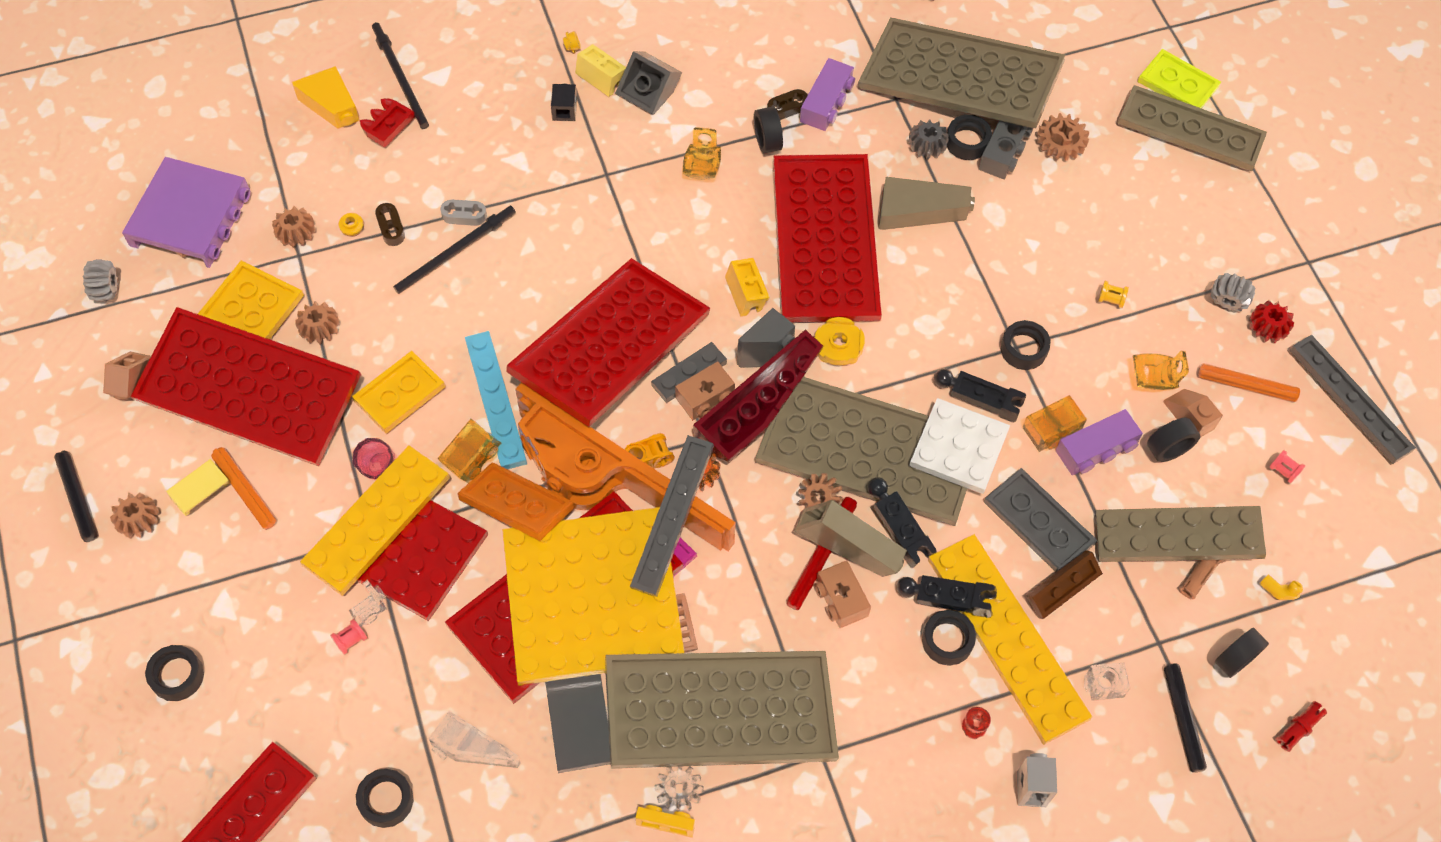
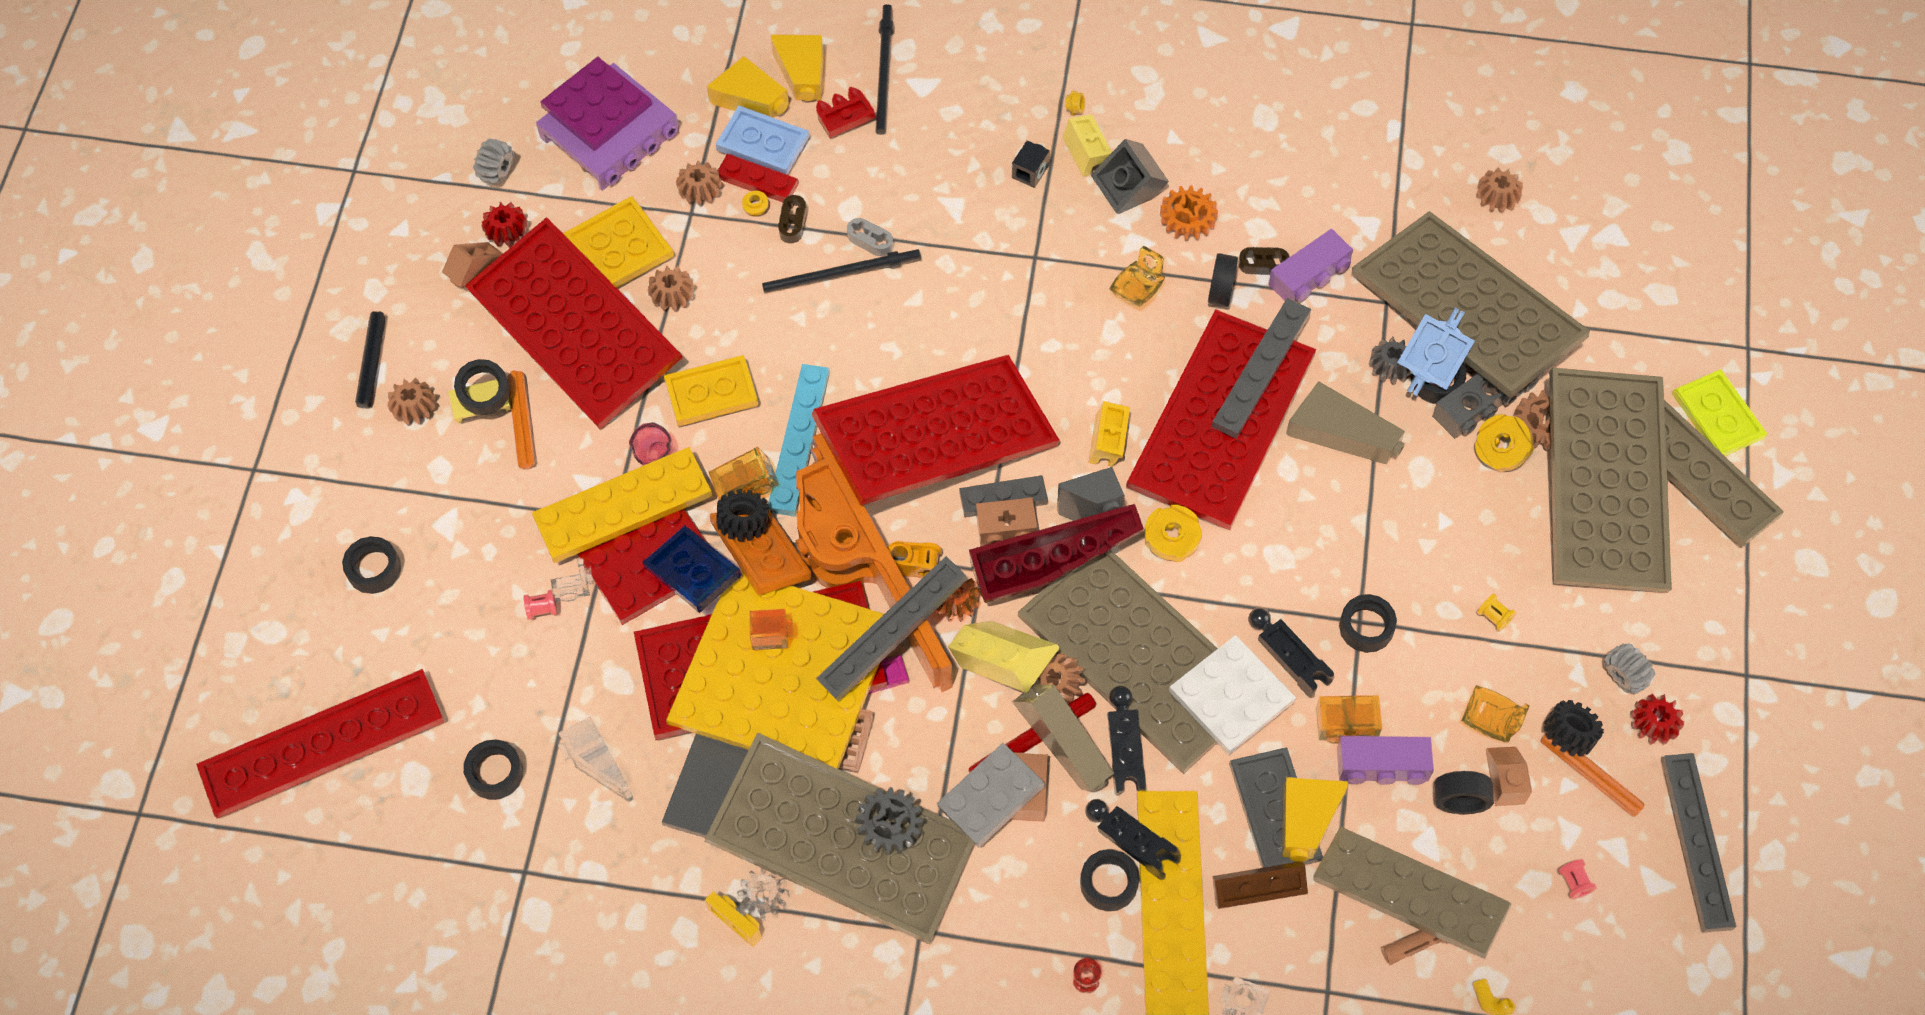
camera: 30 degrees right, 0 degrees up
none -> black tyre [454,359,510,415]
none -> red gear [481,201,528,247]
none -> magenta plate [540,56,652,151]
none -> clear blue plate [642,525,742,613]
none -> yellow slope [707,56,789,118]
none -> light blue plate [715,106,809,175]
none -> black tyre [716,489,769,541]
none -> red plate [718,153,799,203]
none -> clear orange brick [750,609,793,650]
none -> dark grey gear [855,787,923,855]
none -> light grey plate [936,743,1045,848]
none -> light yellow slope [948,621,1059,693]
none -> orange gear [1160,185,1218,240]
none -> dark grey plate [1212,298,1311,439]
none -> yellow slope [1282,777,1348,862]
none -> light blue plate [1397,307,1475,396]
none -> yellow plate [1475,414,1534,472]
none -> black tyre [1543,700,1604,757]
none -> dark tan plate [1549,367,1672,593]

